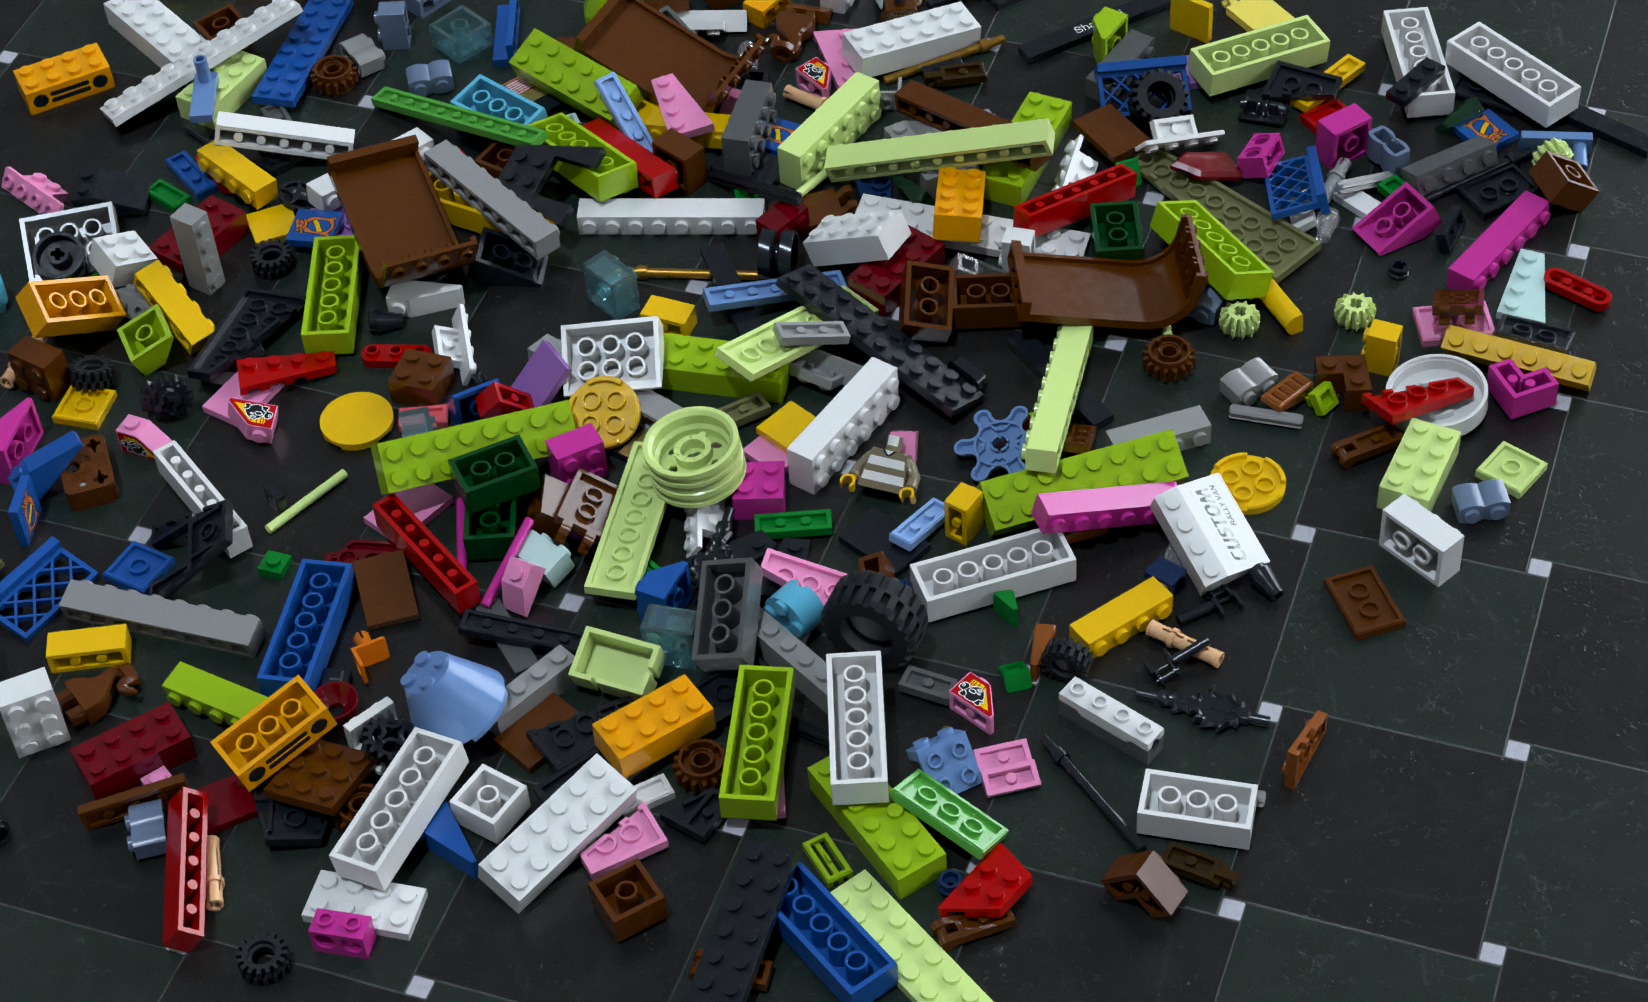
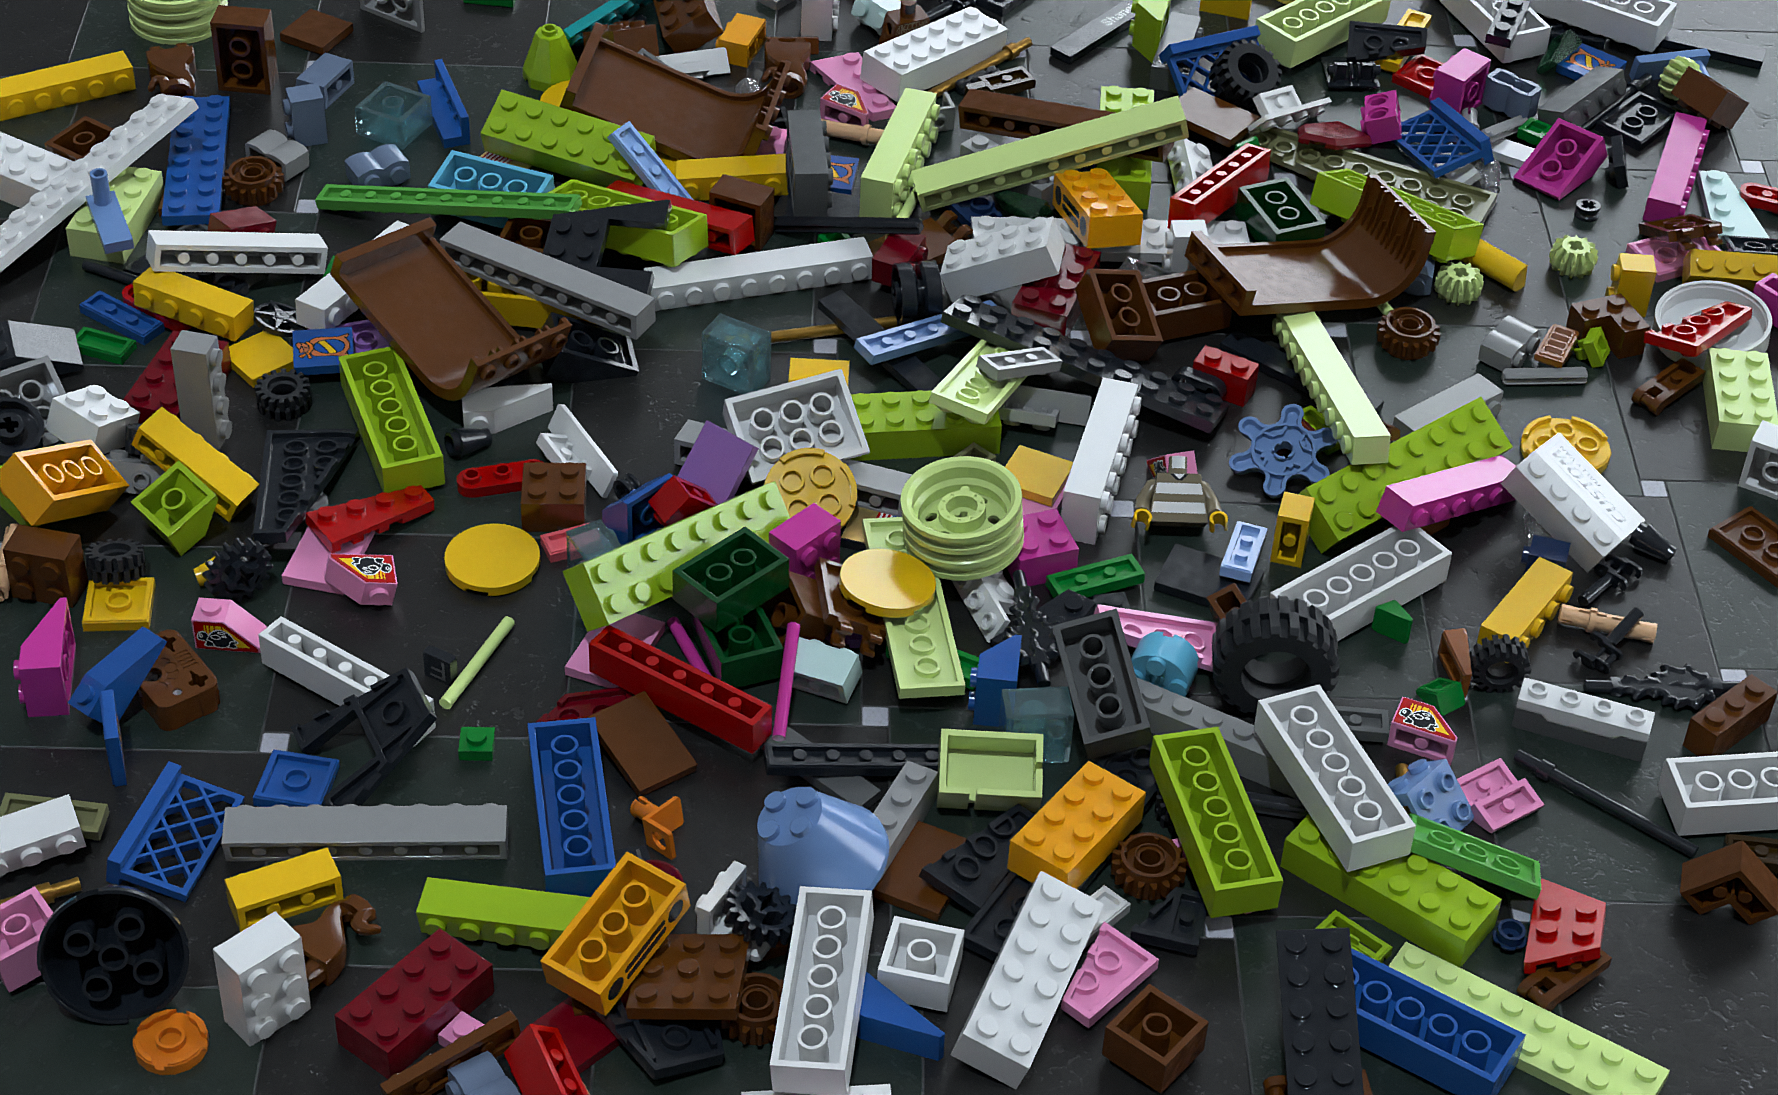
camera: 25 degrees left, 5 degrees down
bright pink slope [501,556,546,617] -> none
bright pink wing [651,73,715,138] -> none
none -> dark red brick [207,206,277,233]
none -> yellow tile [839,549,936,618]
none -> red brick [1193,345,1259,407]
none -> reddish brown brick [1682,674,1778,757]

